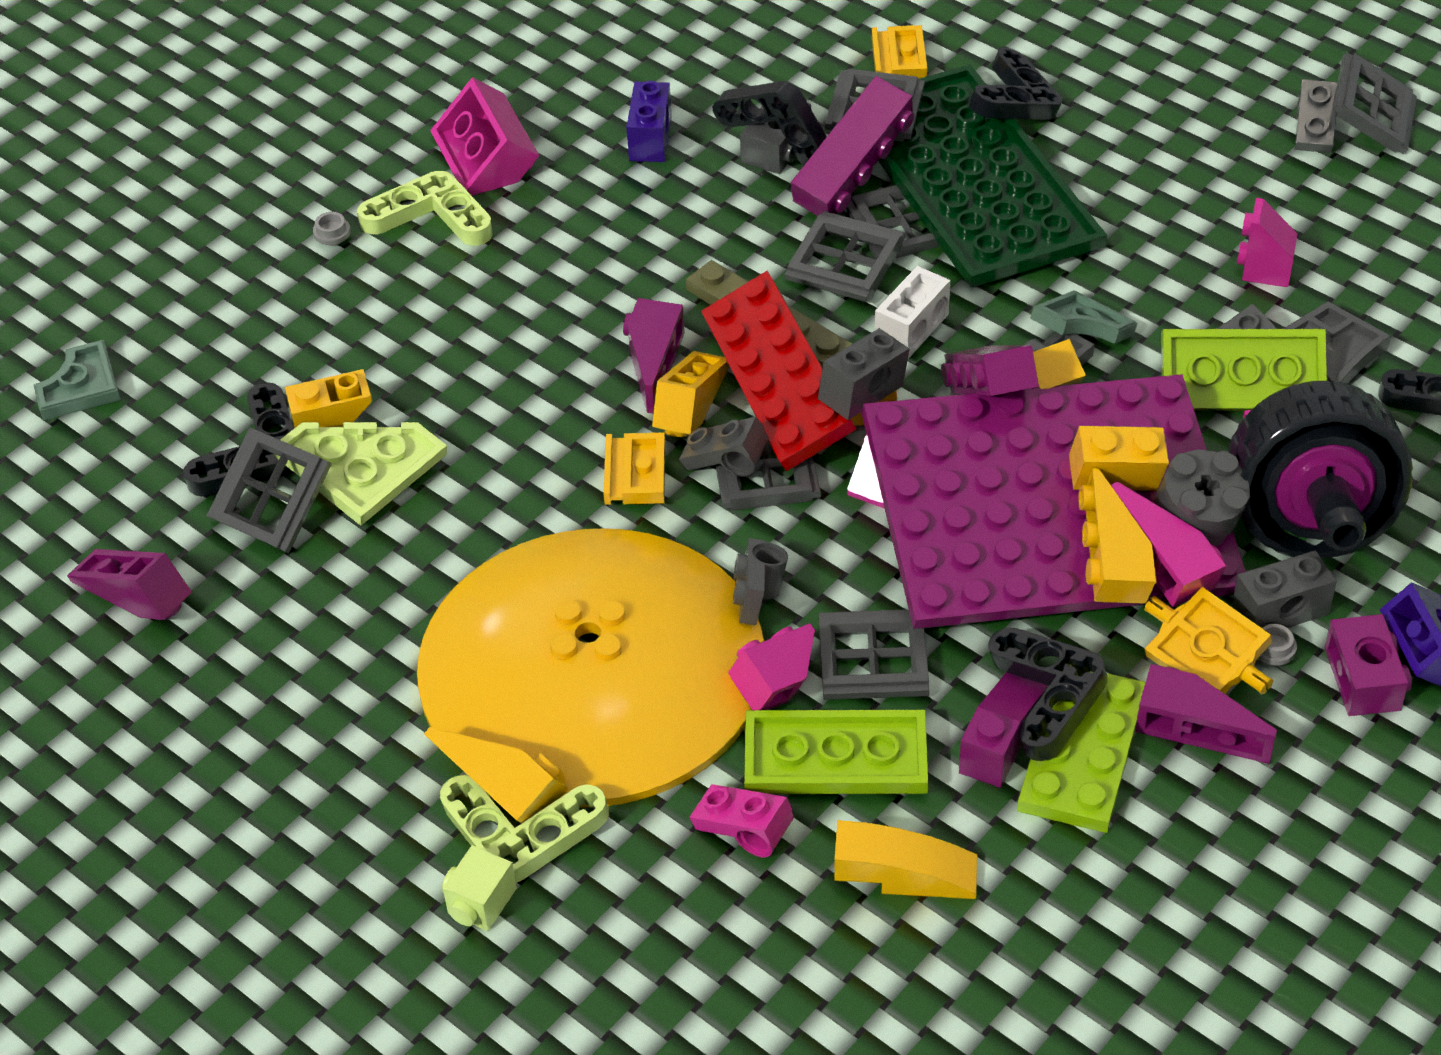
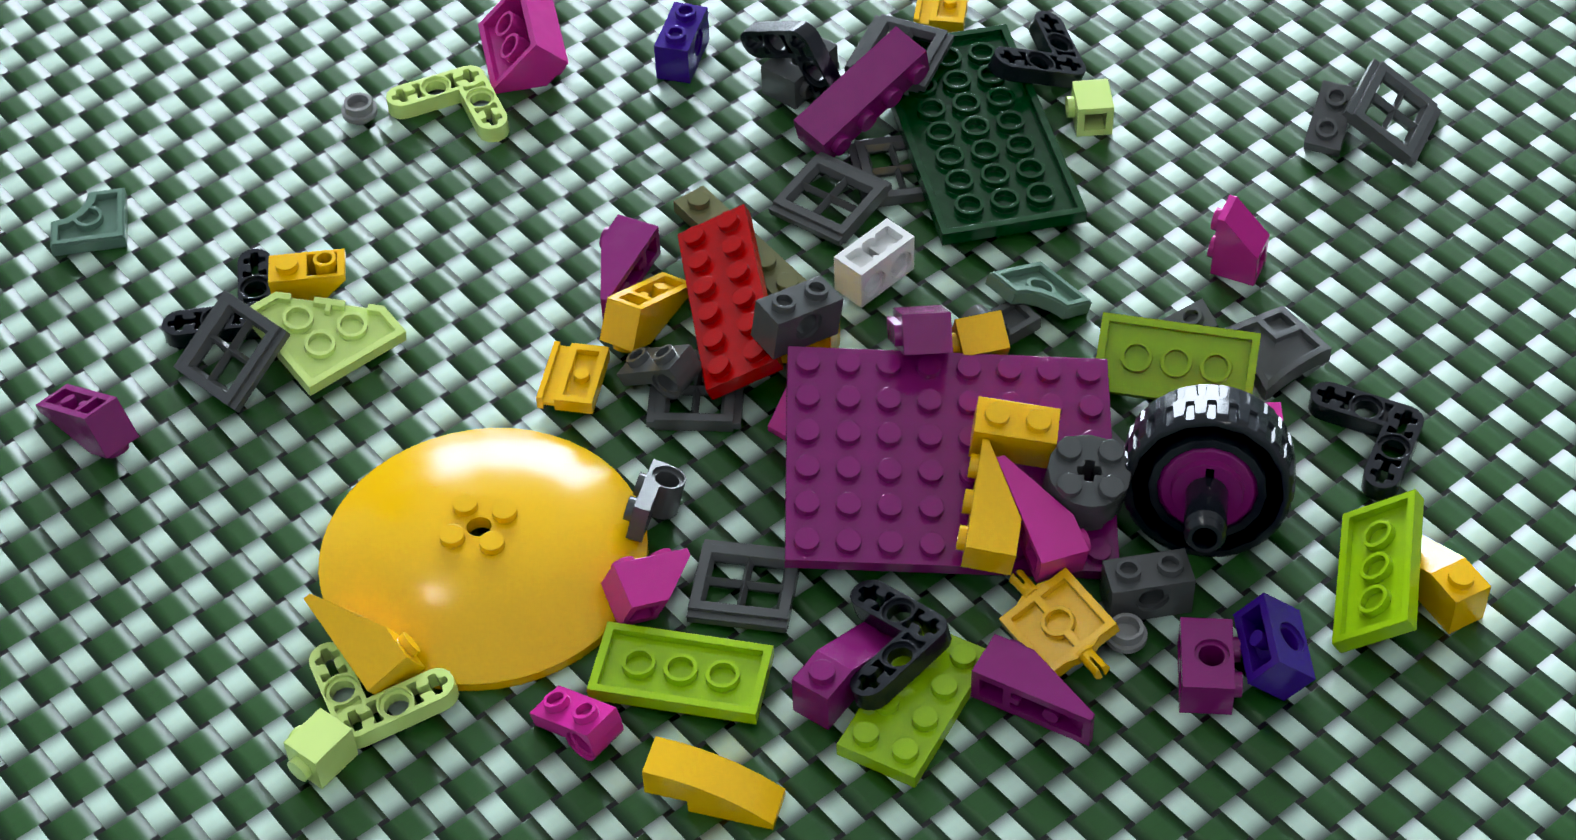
camera: 10 degrees right, 0 degrees up
none -> yellowish green brick [1065,79,1114,137]

